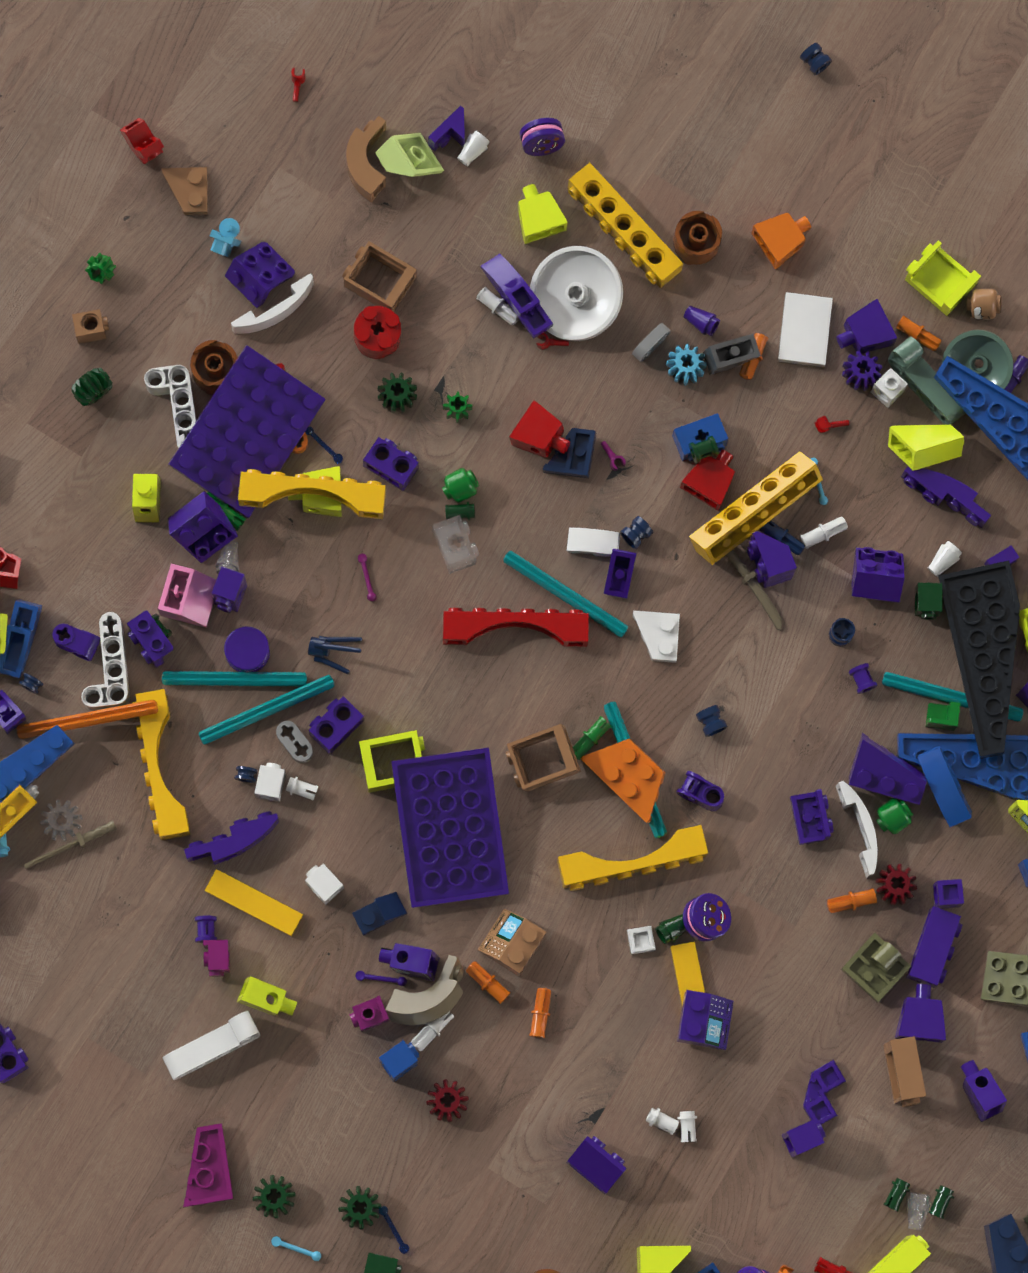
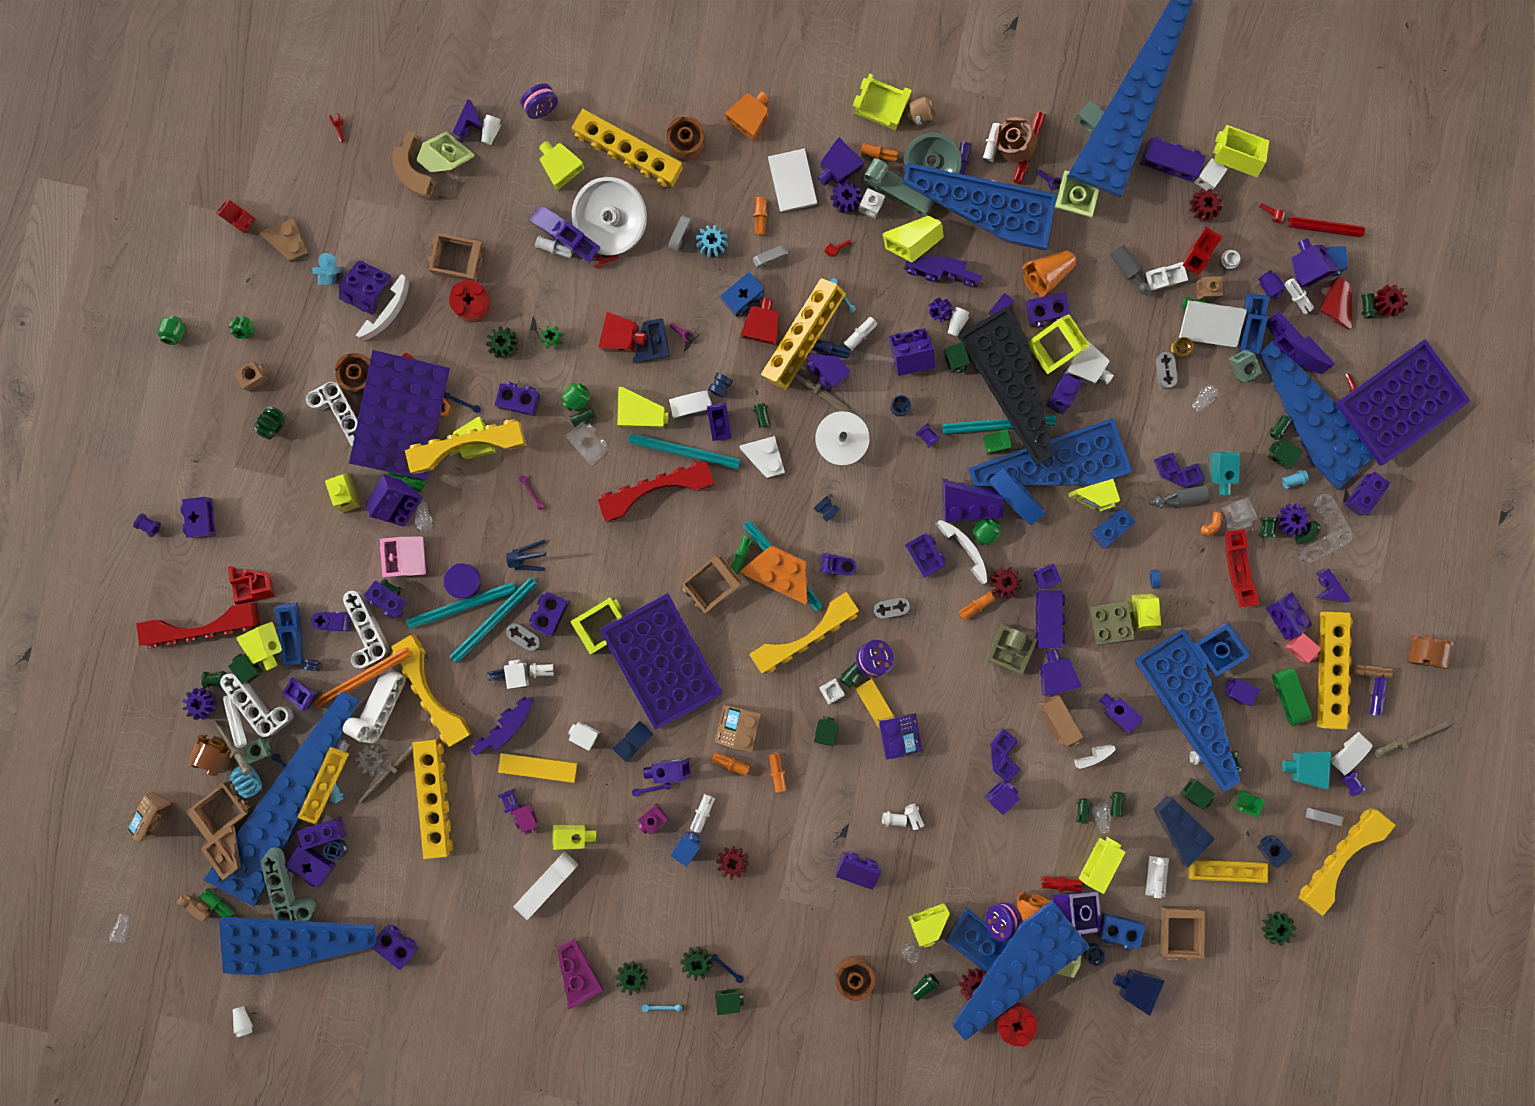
camera: 10 degrees left, 10 degrees up
dark purple brick [212,566,247,613] -> none
dark tan arch [386,955,464,1025] -> none
dark purple cone [683,305,720,336] -> none
dark green bush [689,436,719,464] -> none
flat silver slope [703,334,761,375] -> none
none -> green head [157,315,186,345]
none -> white beam [343,668,406,743]
none -> yellow brick [412,739,453,859]
none -> neon yellow slope [617,387,669,429]
none -> light grey beam [752,245,789,269]
none -> dark green pin [753,403,771,428]
none -> dark green brick [814,716,838,747]
none -> white piece [815,411,869,465]
none -> light grey beam [873,598,910,619]
none -> dark purple gear [929,297,952,322]
none -> white slope [1074,745,1115,769]

